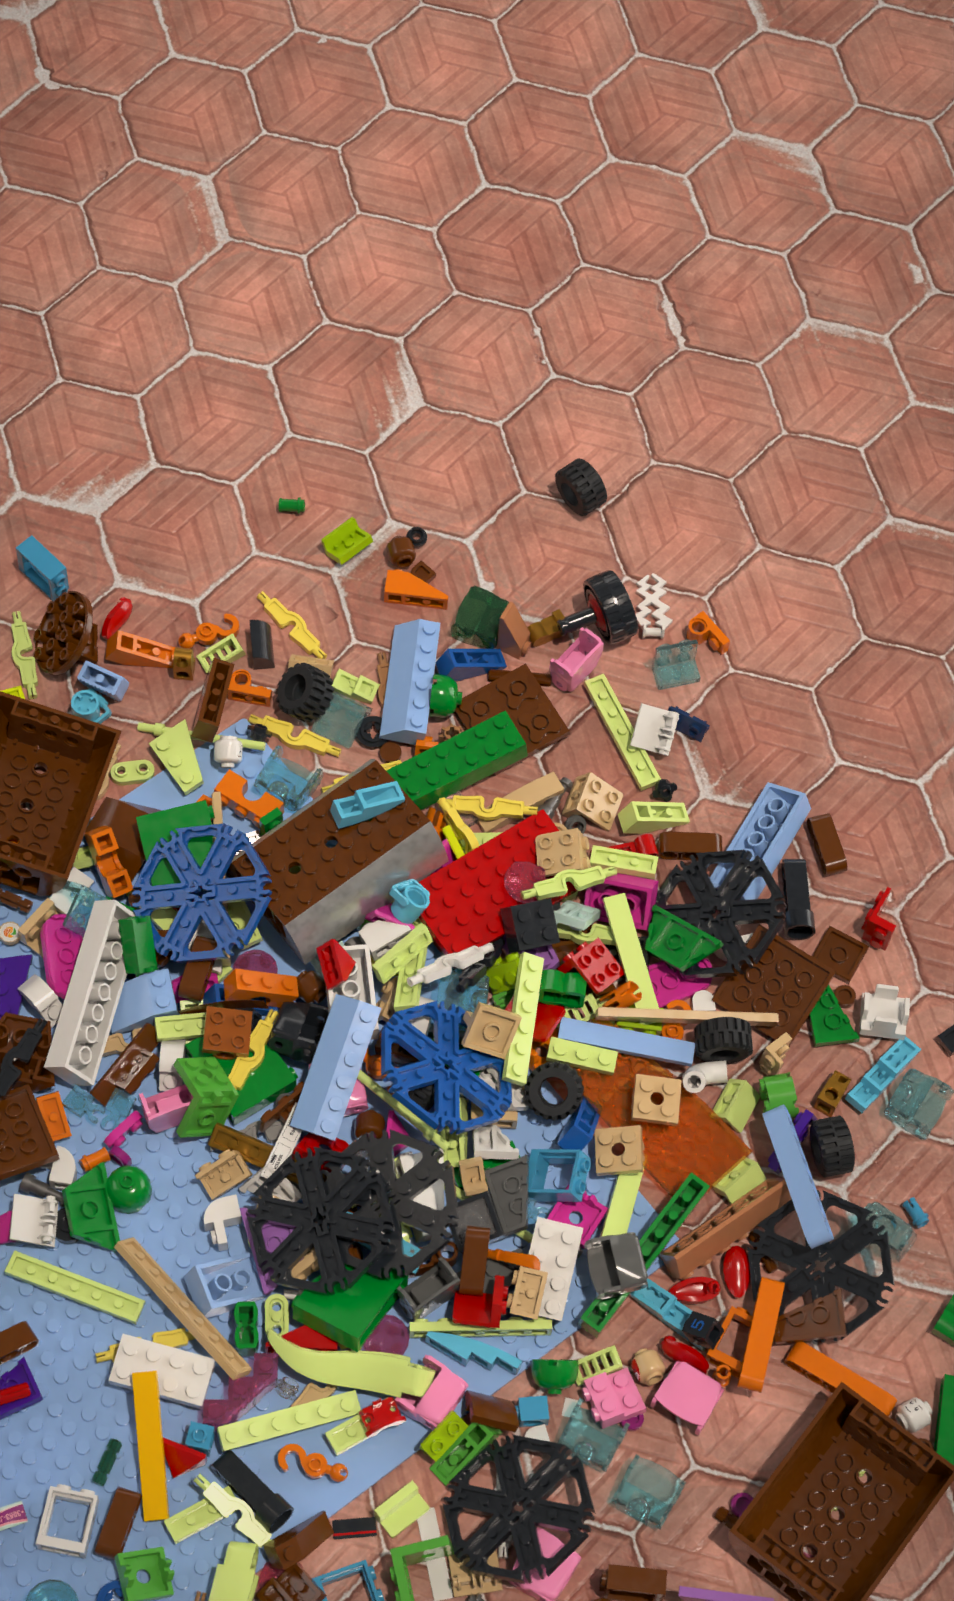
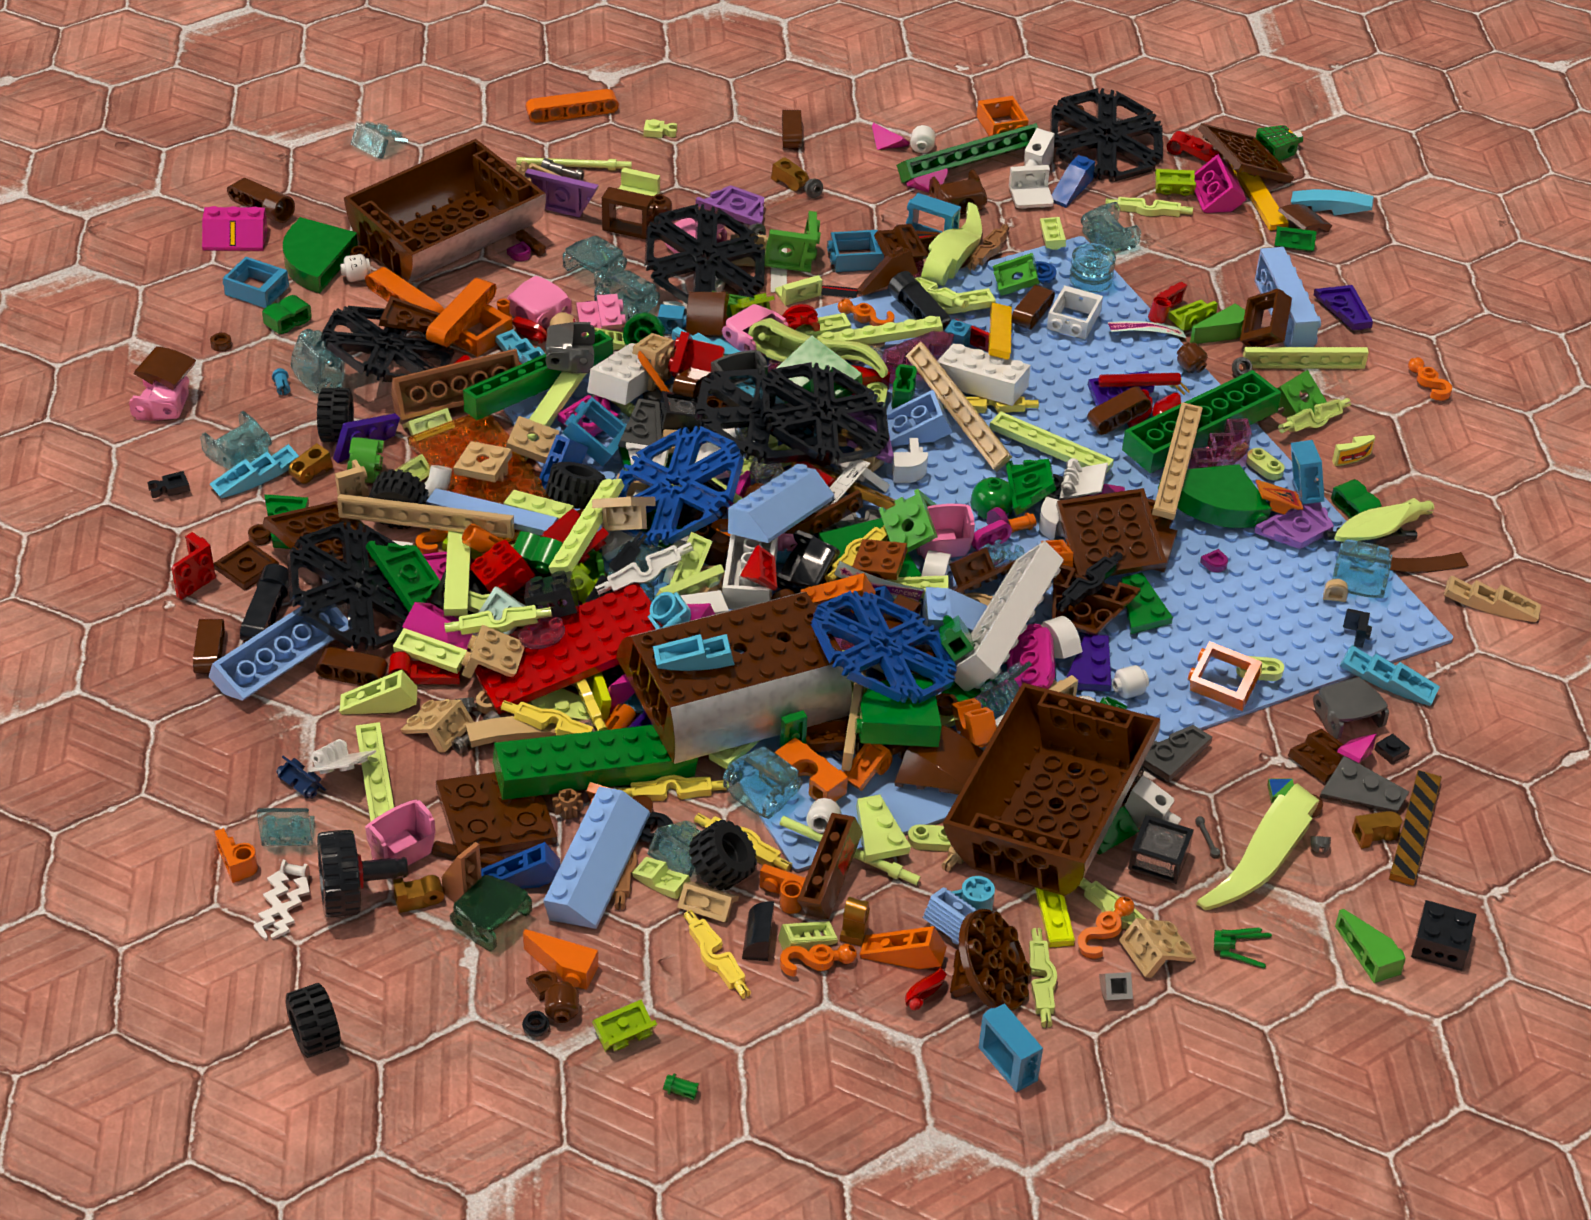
camera: 165 degrees left, 20 degrees down
clear green axle [92,1438,122,1486] -> none
tan bracket [195,1149,253,1200] -> none
black plate [247,723,272,742] -> none
green cylinder [429,674,463,718] -> none
black plate [652,779,677,802] -> none
black brick [681,1311,724,1350] -> none
light blue beam [762,1104,834,1249] -> none
white panel [859,984,910,1040] -> none

